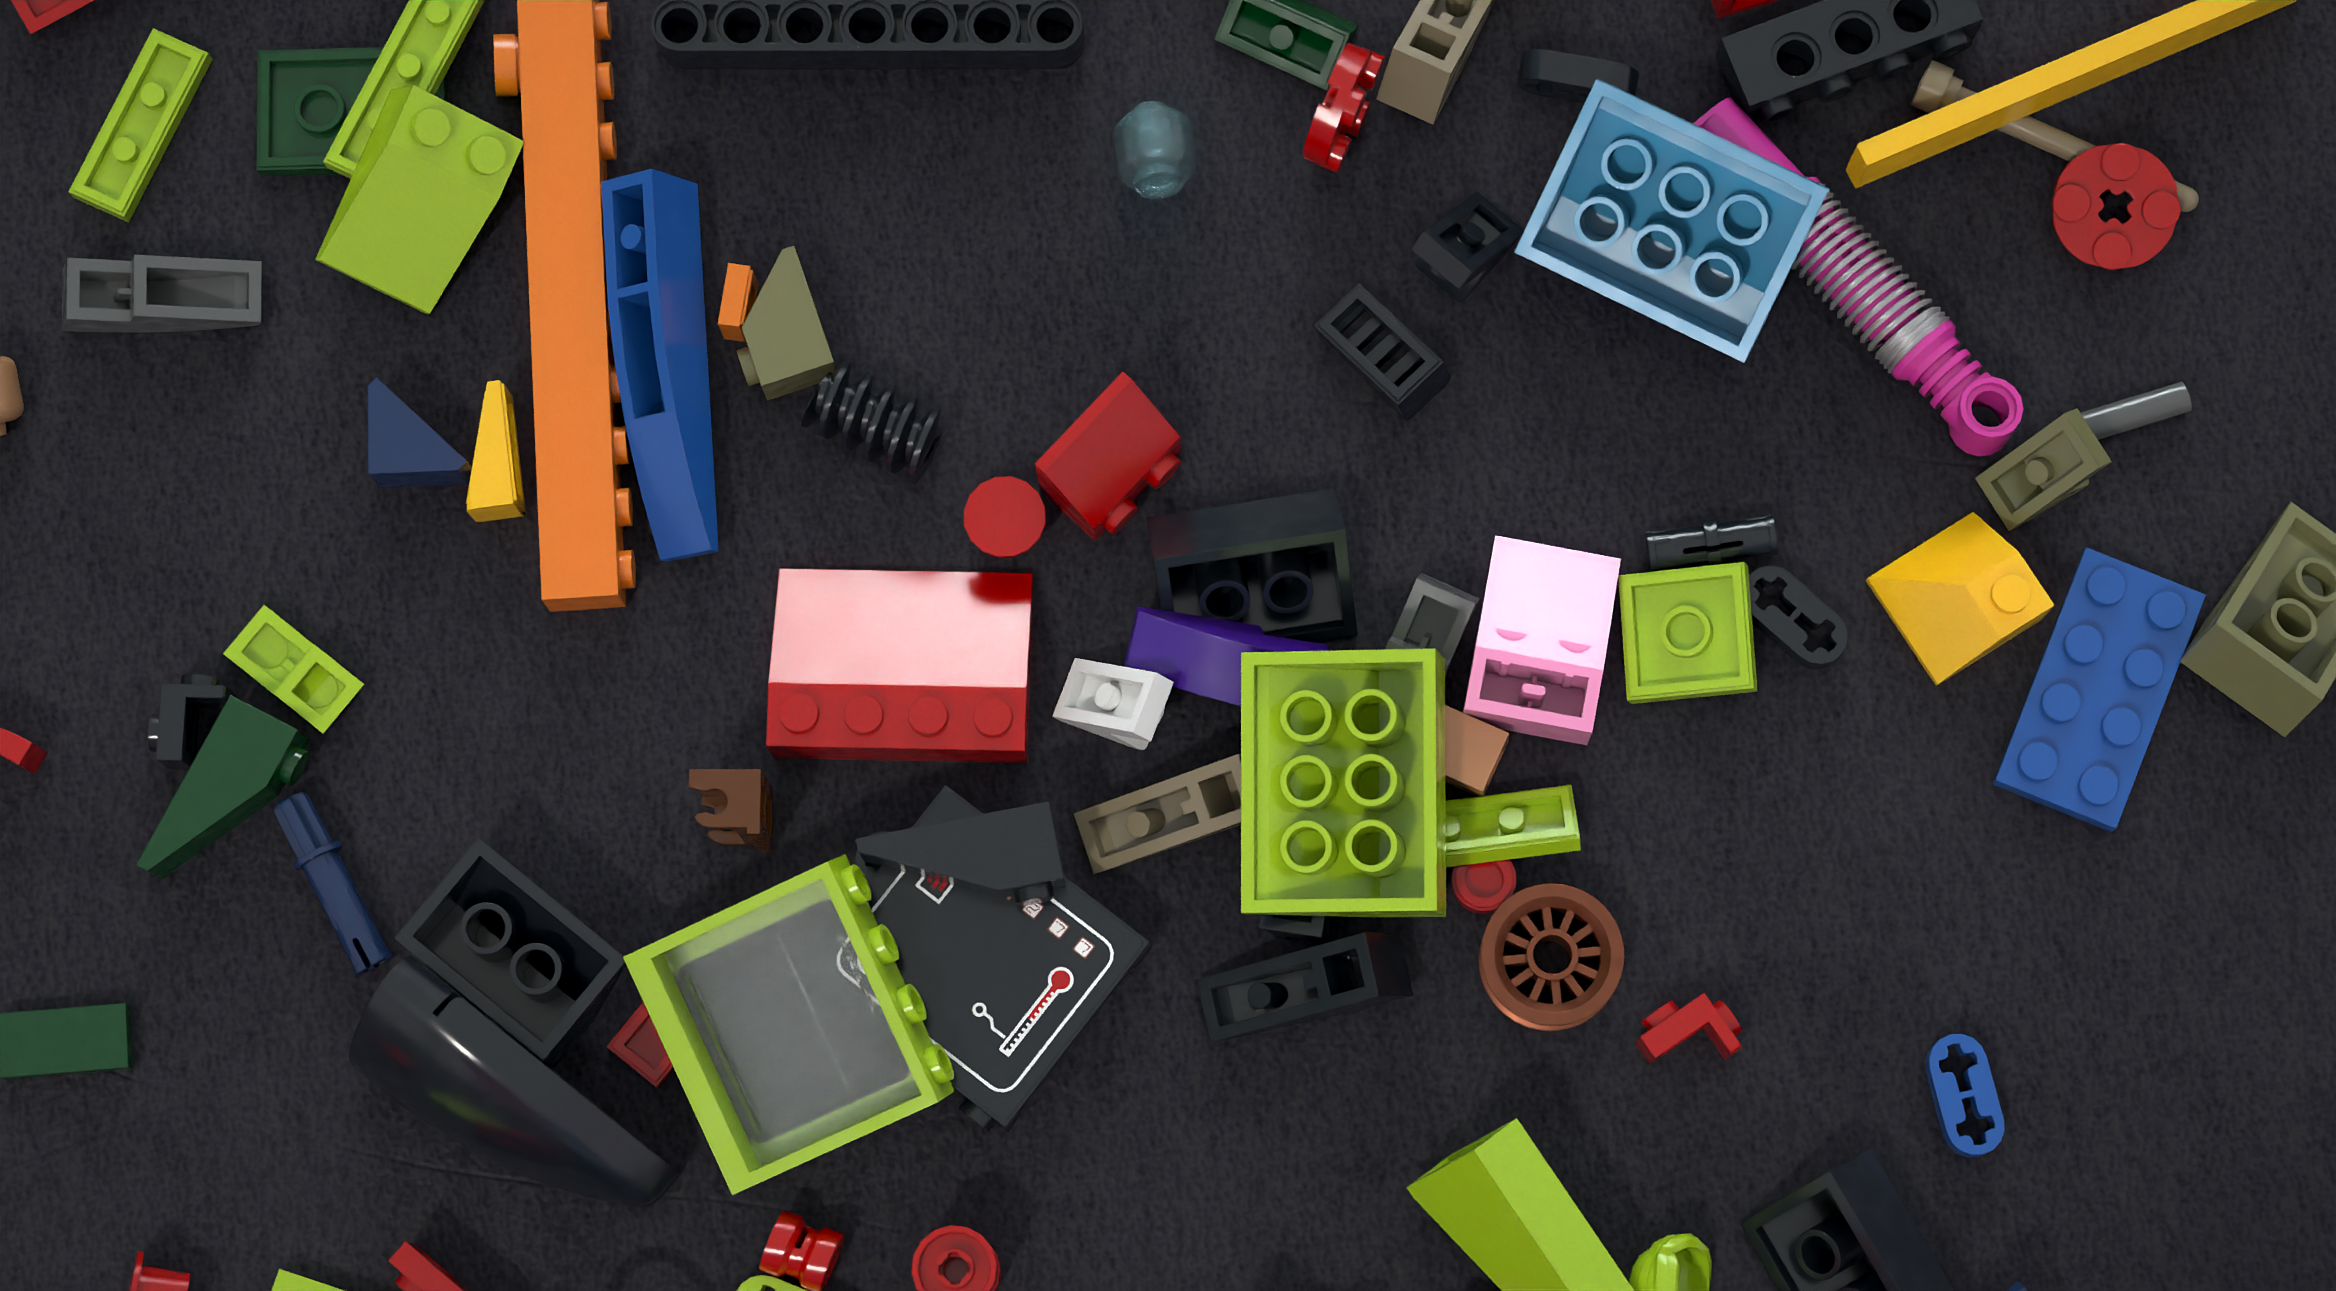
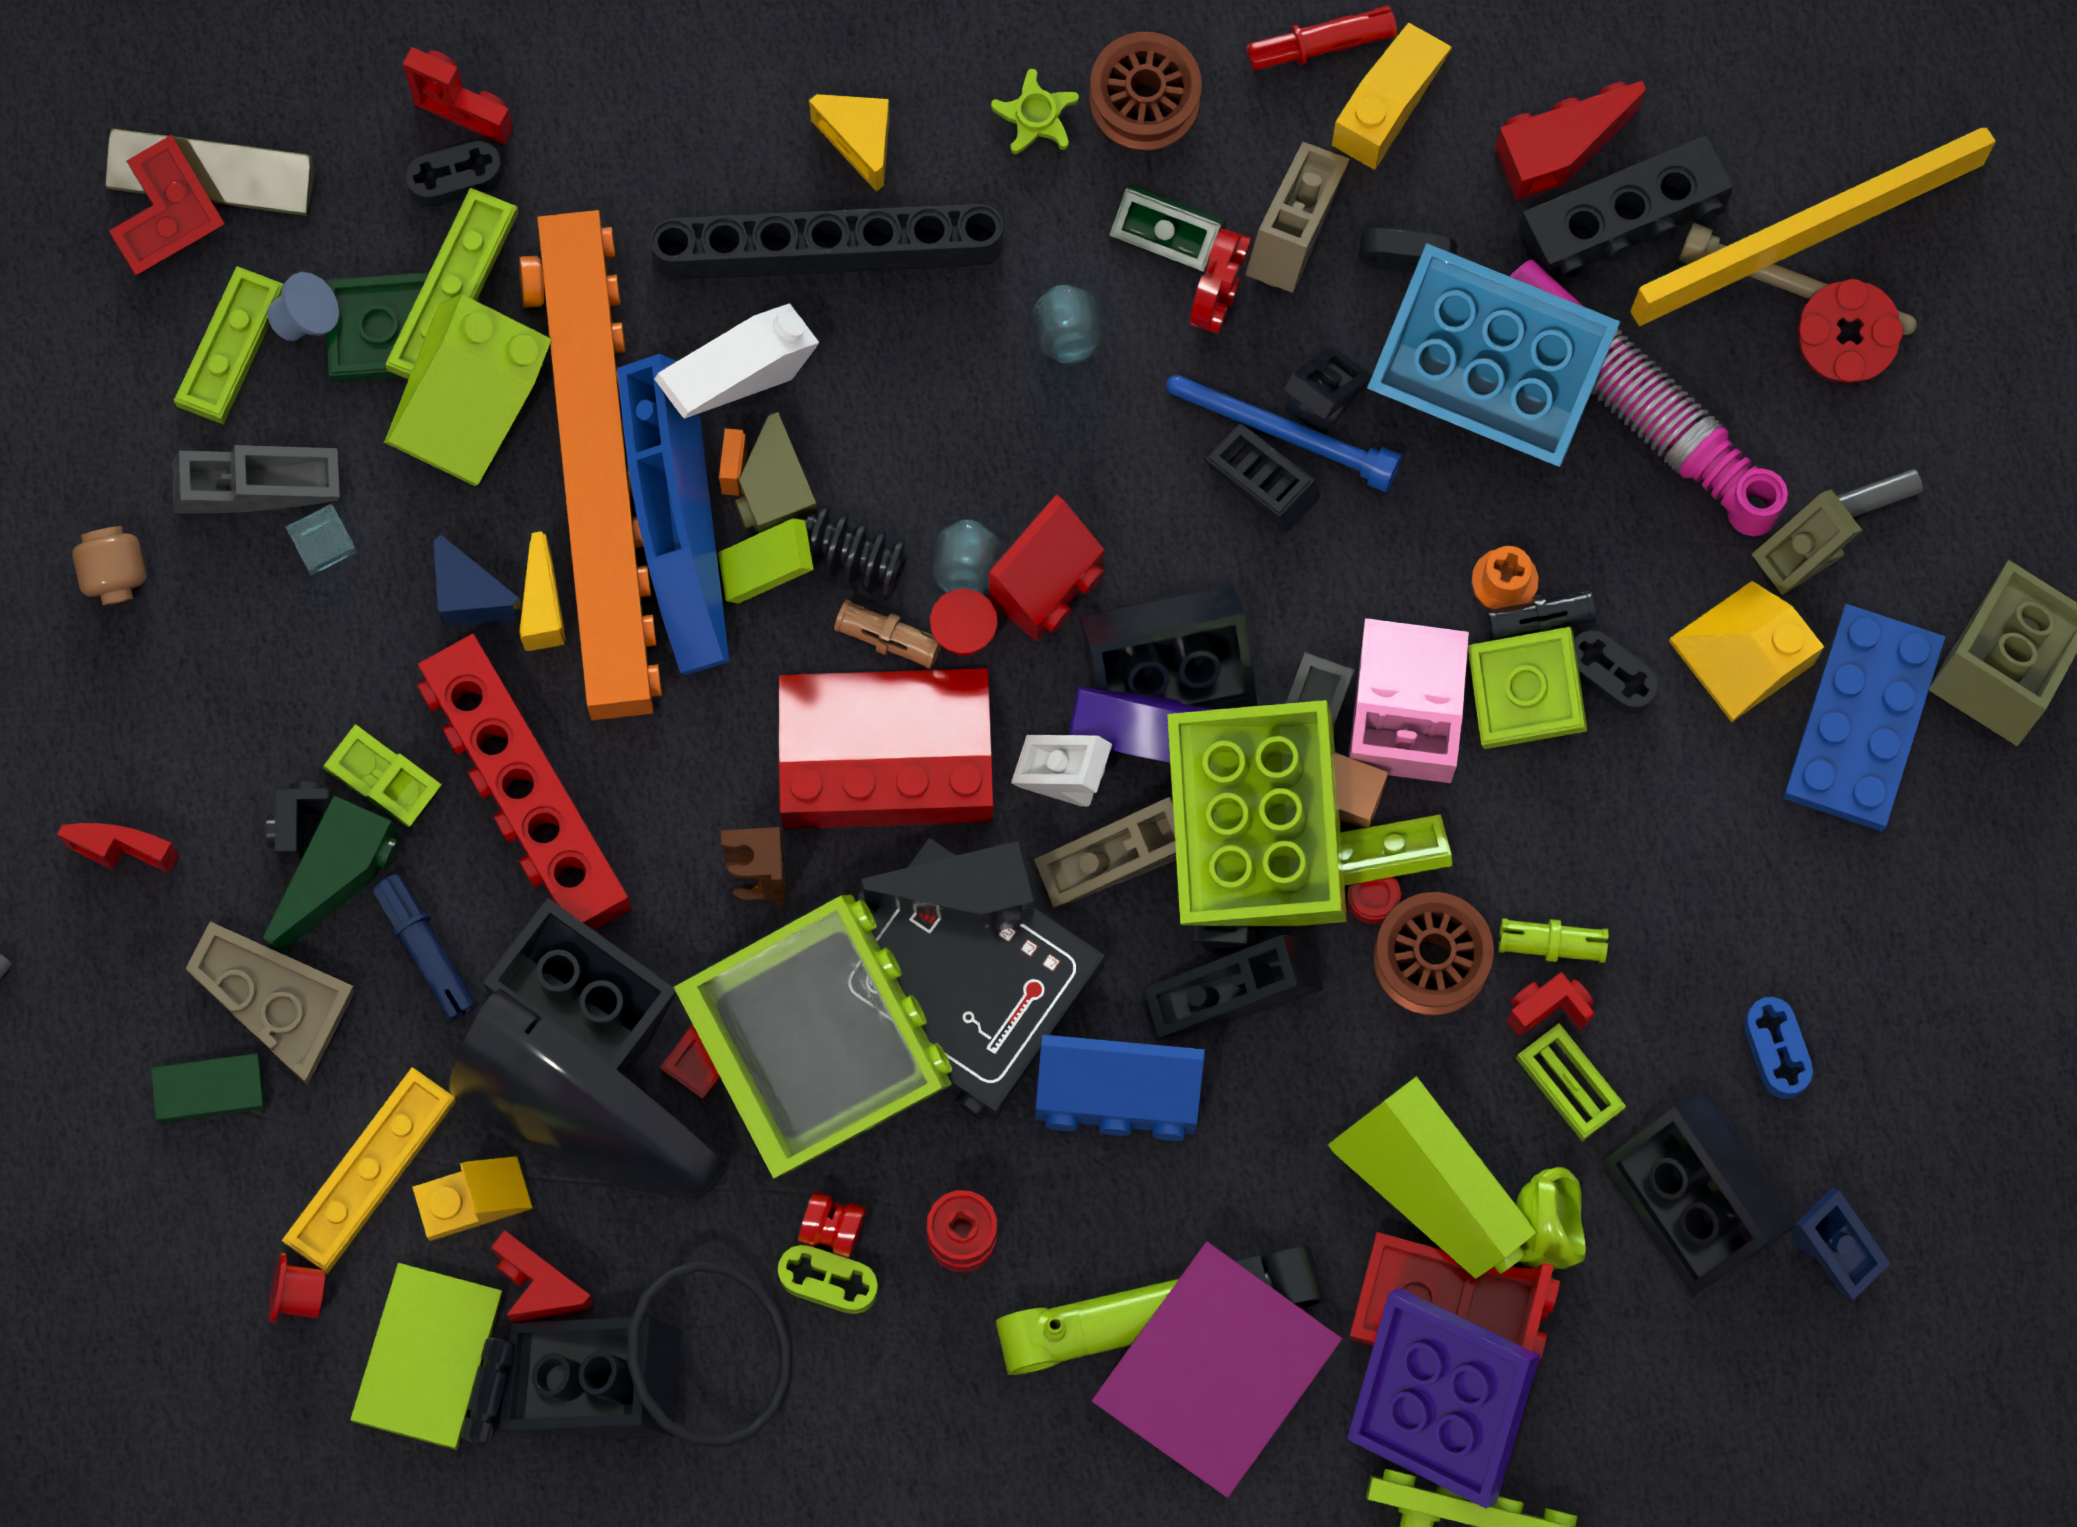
camera: 10 degrees left, 5 degrees down
none -> dark tan wing [186,921,356,1085]
none -> sand blue piece [267,272,339,341]
none -> yellow tile [282,1067,457,1274]
none -> clear light blue tile [285,504,357,576]
none -> yellow slope [412,1156,533,1241]
none -> red brick [416,634,632,931]
none -> white slope [654,303,819,419]
none -> lime tile [718,518,814,603]
none -> medium nougat pin [834,599,941,669]
none -> clear light blue head [931,520,1001,594]
none -> blue slope [1035,1035,1205,1141]
none -> blue piece [1166,375,1402,493]
none -> orange piece [1471,546,1539,609]
none -> lime pin [1498,918,1608,963]
none -> lime tile [1516,1024,1626,1142]

